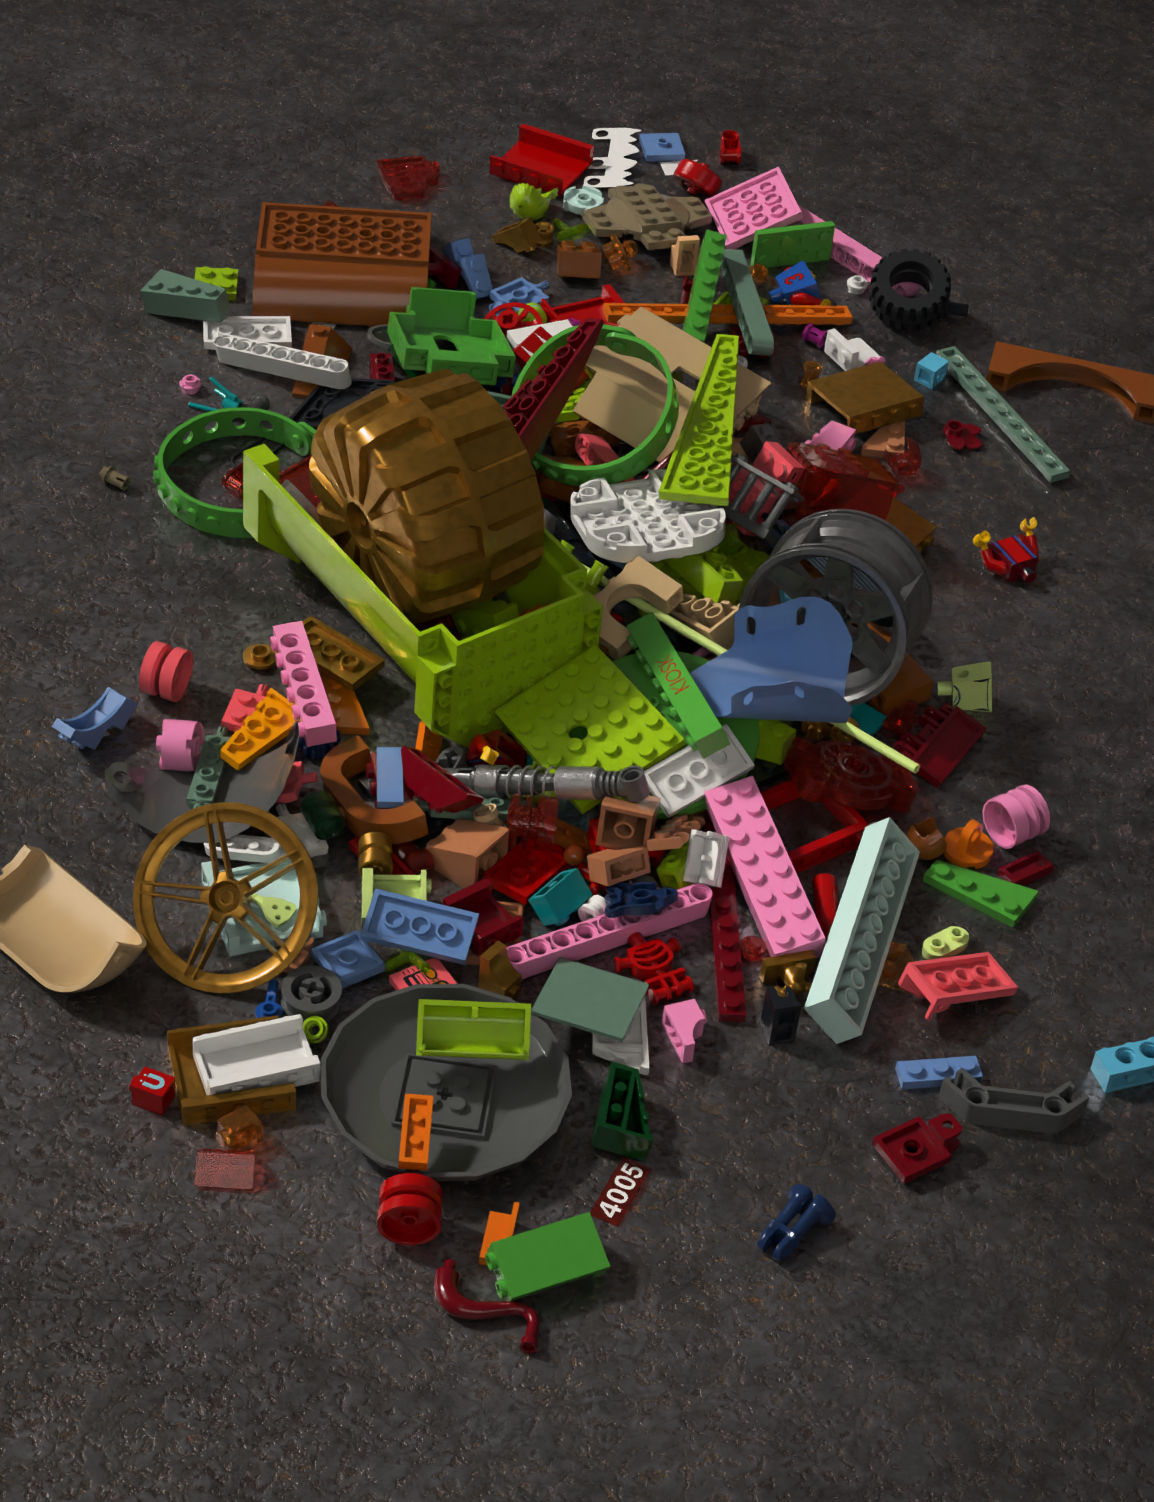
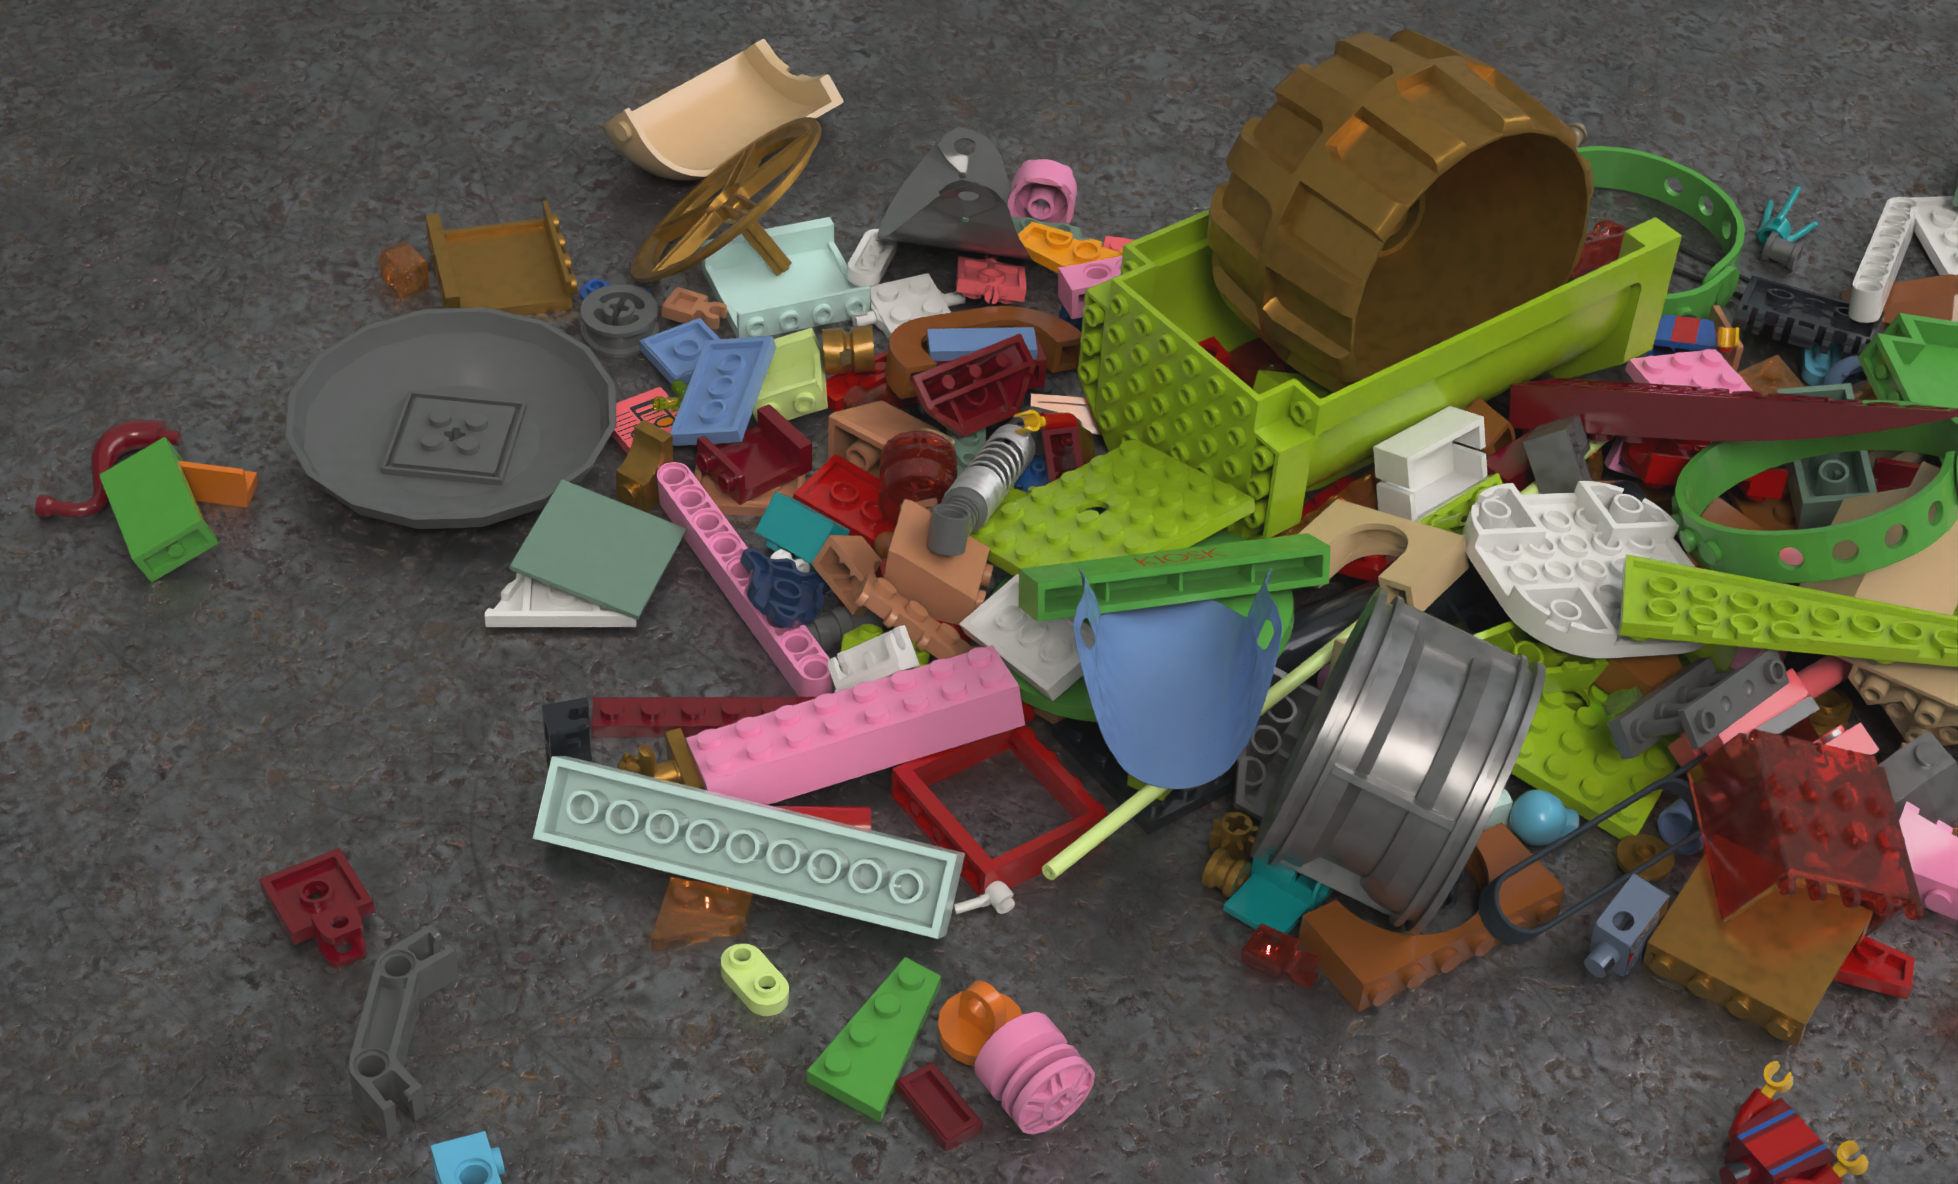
camera: 90 degrees right, 0 degrees up
medium blue arch [52,687,138,750] -> none
red brick [129,1066,176,1116] -> none
coral wheel [139,641,193,702] -> none
bright pink plate [179,374,202,395] -> none
white panel [193,1014,320,1095] -> none
clear red panel [194,1148,257,1189] -> none
yellowish green piece [233,876,297,928] -> none
clear green wheel [300,791,345,840] -> none
lime plate [303,1016,329,1044] -> none
red wheel [377,1173,443,1246] -> none
orange plate [398,1094,434,1171] -> none
lime container [416,999,531,1060] -> none
clear red sticker [590,1157,652,1226] -> none
dark green wedge [591,1062,654,1161] -> none
red piece [614,932,694,1005] -> none
bright pink arch [662,999,707,1064] -> none
dark blue piece [756,1184,836,1262] -> none
clear red piece [783,737,919,813] -> none
dark red hinge [893,703,987,788] -> none
medium blue plate [895,1056,983,1090] -> none
coral plate [898,952,1018,1021] -> none
dark orange hair [906,816,947,860] -> none
yellowish green torso [937,661,992,712] -> none

